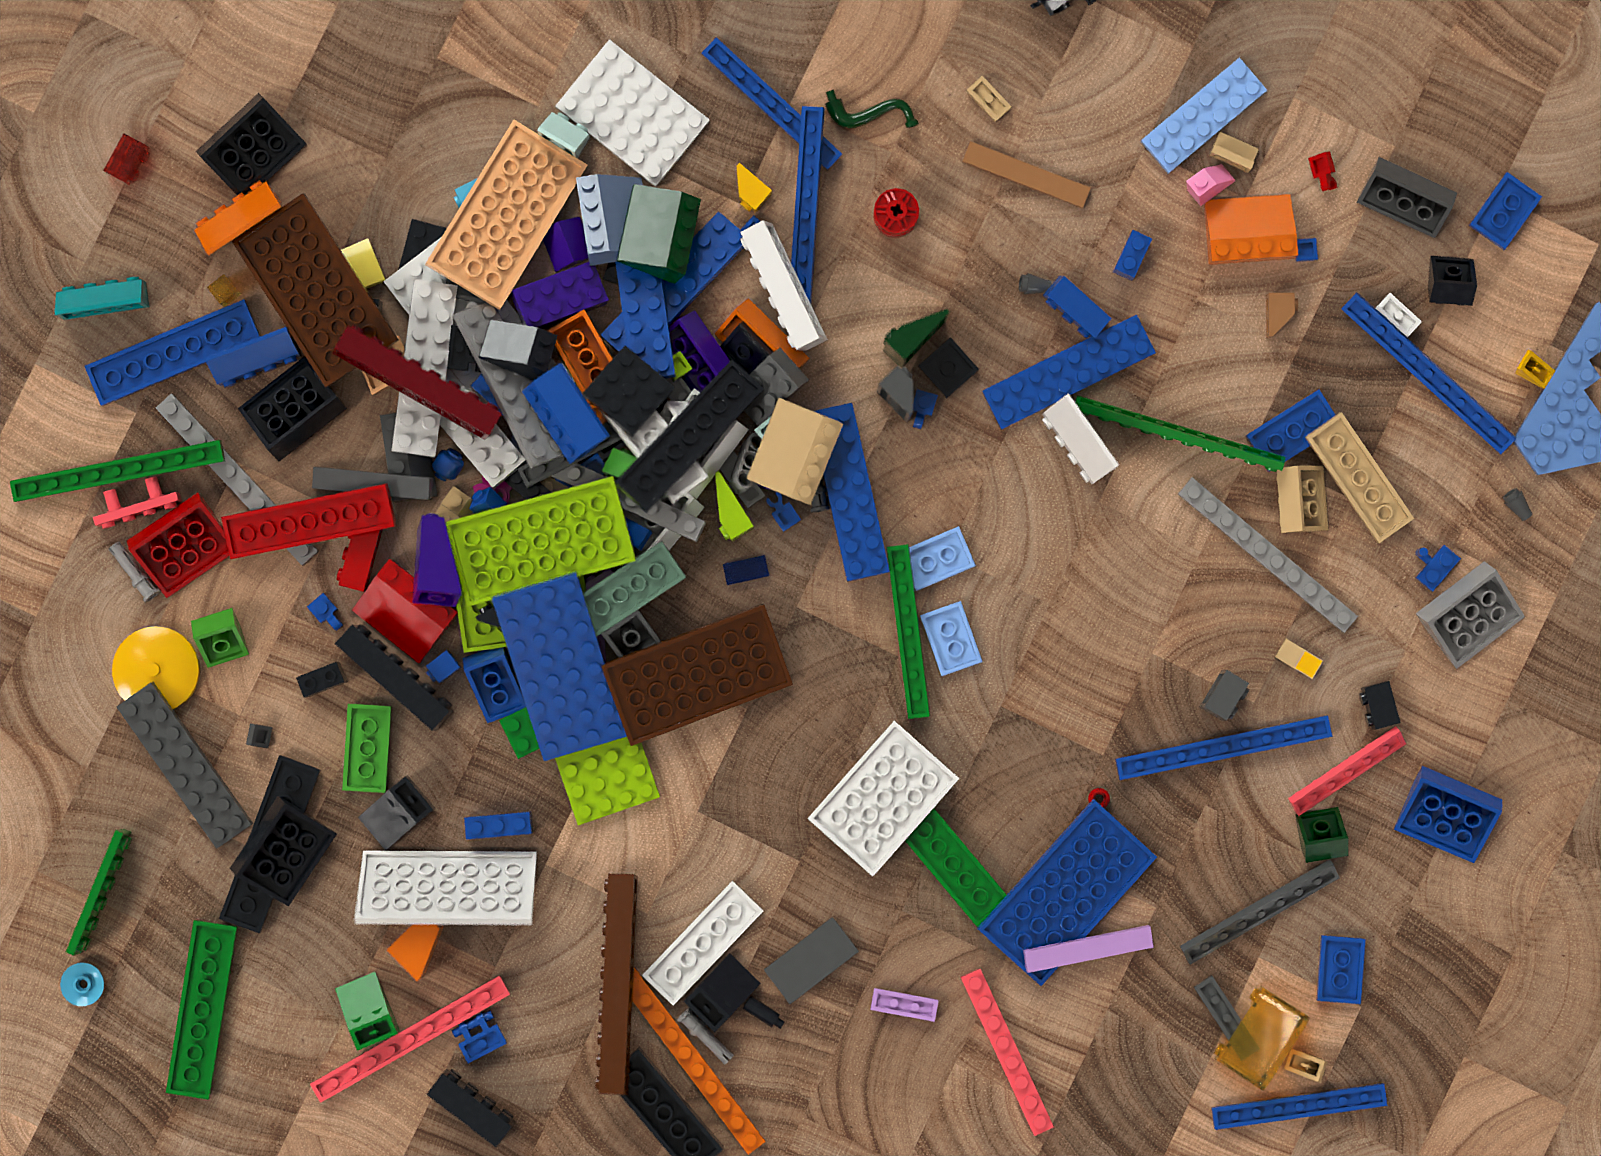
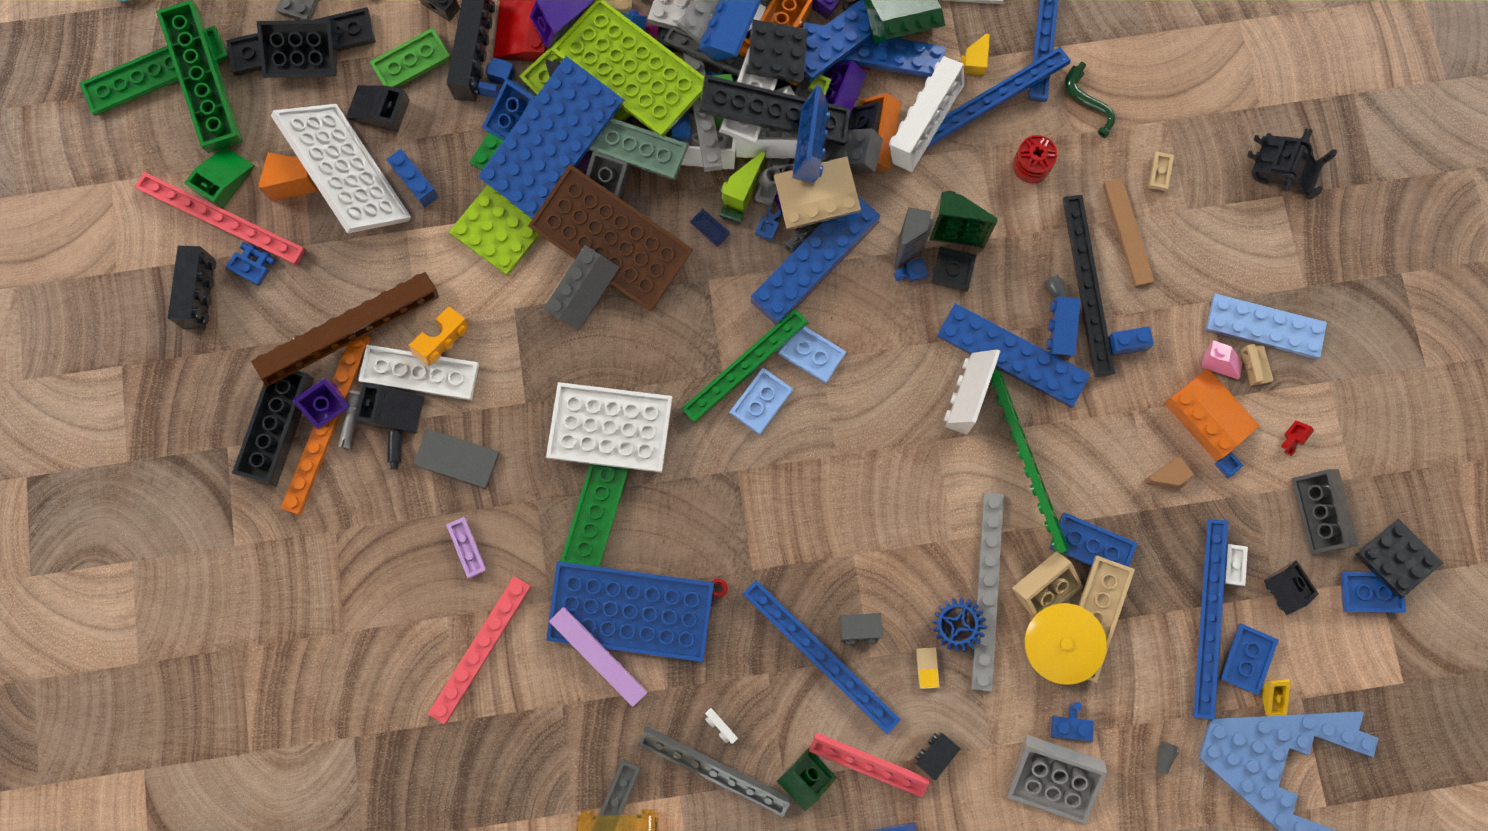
camera: 60 degrees right, 10 degrees down
none -> green brick [156,0,244,153]
none -> dark purple slope [292,377,349,429]
none -> light orange arch [409,307,468,366]
none -> blue tile [478,81,499,98]
none -> dark grey slope [543,245,620,330]
none -> white plate [705,708,738,744]
none -> dark green pin [719,206,744,224]
none -> blue slope [792,86,830,183]
none -> blue gear [932,598,987,652]
none -> yellow dish [1024,603,1107,685]
none -> black plate [1062,195,1115,377]
none -> blue plate [1219,624,1279,696]
none -> black plate [1355,518,1443,599]

